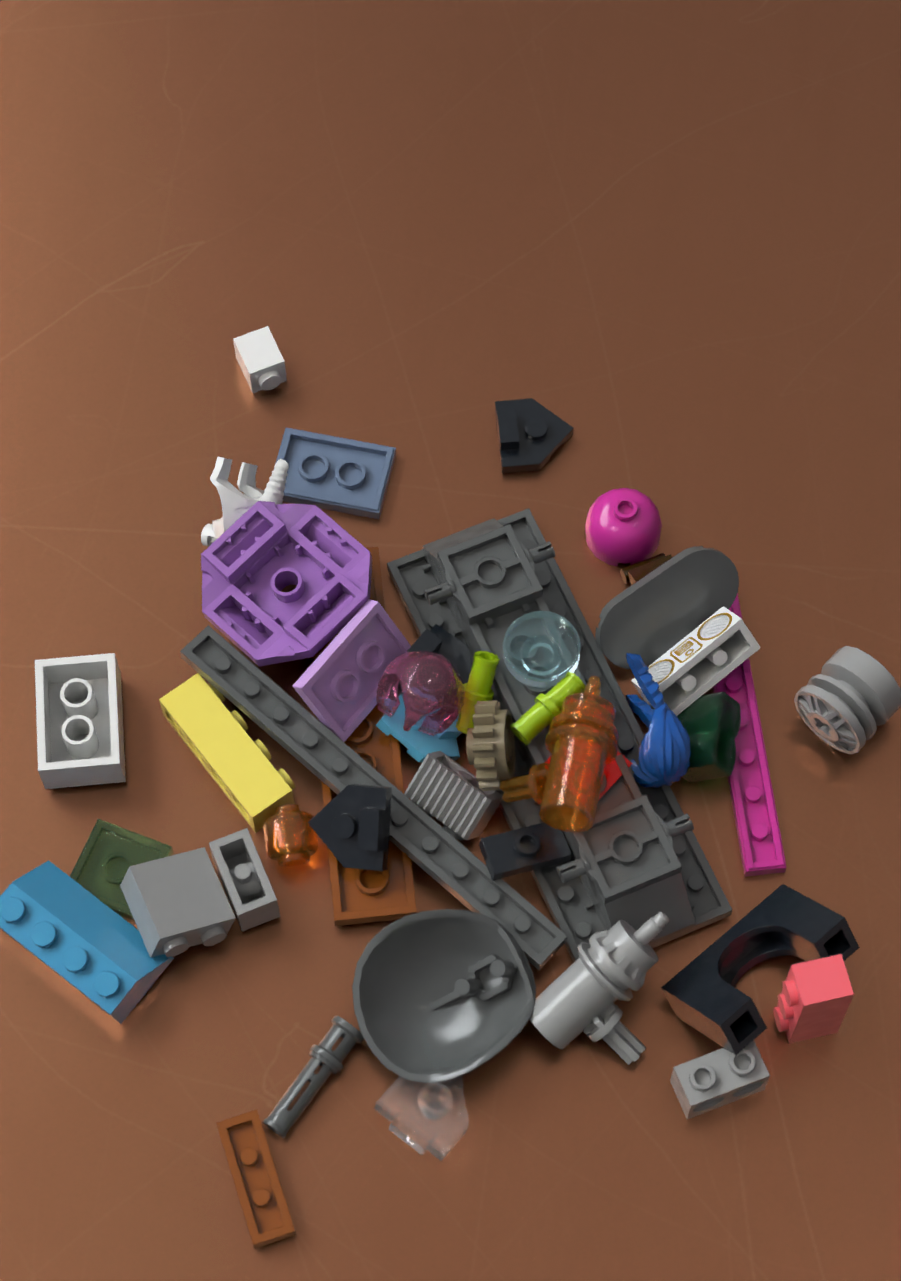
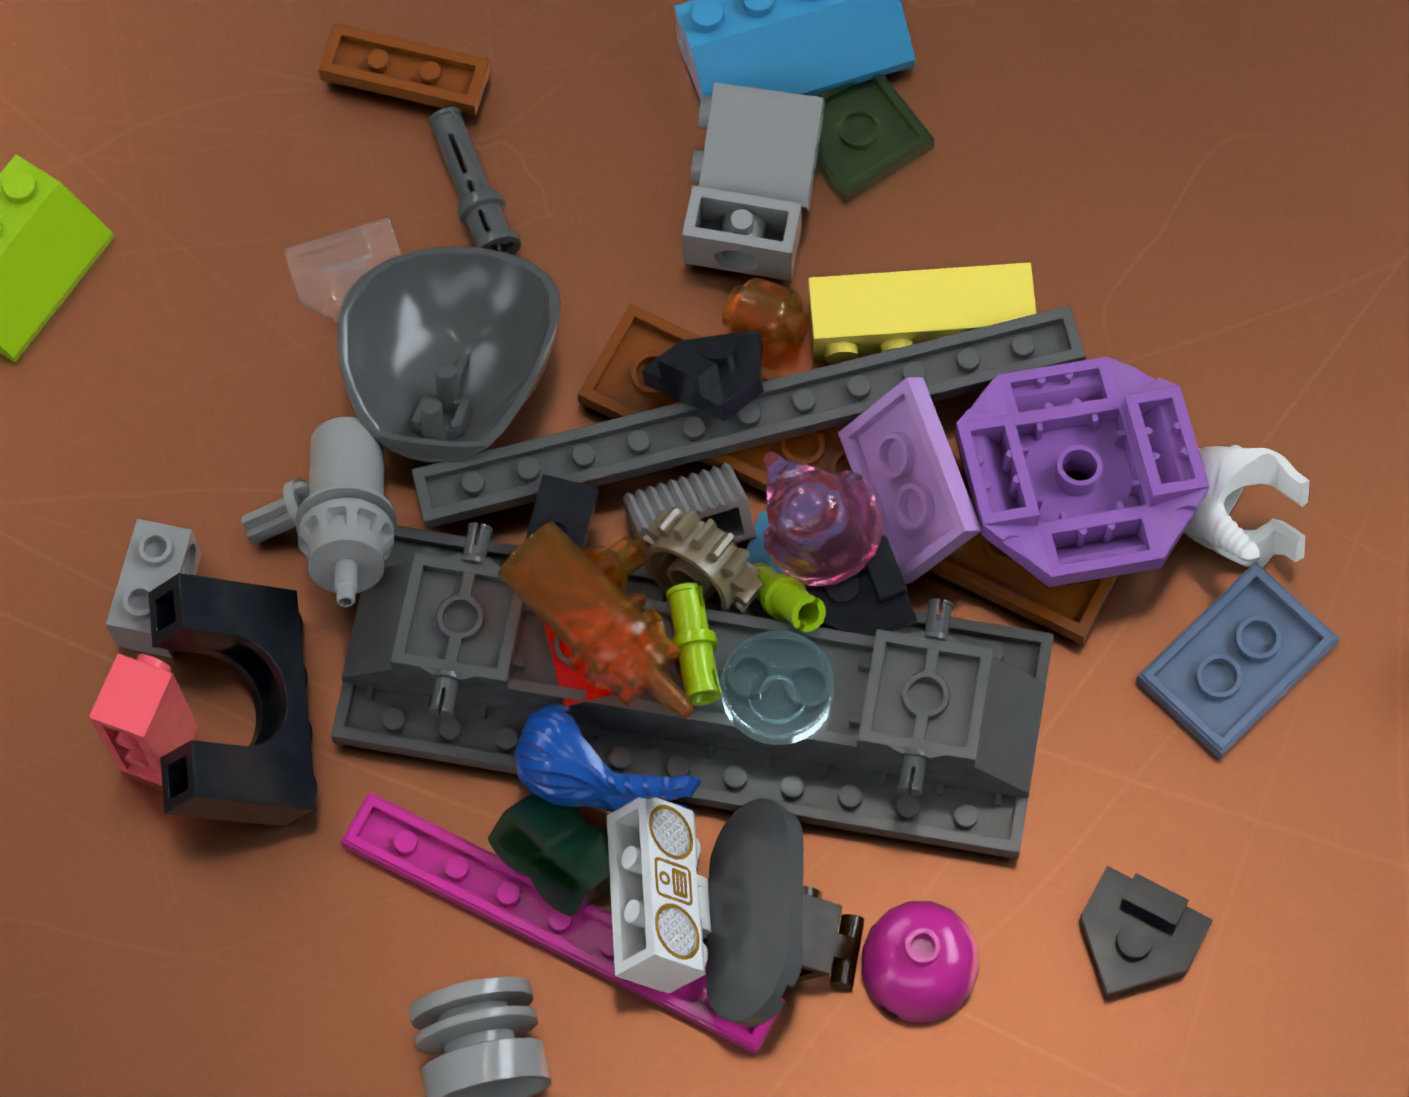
camera: 125 degrees right, 5 degrees up
white brick [35,653,126,789] -> none

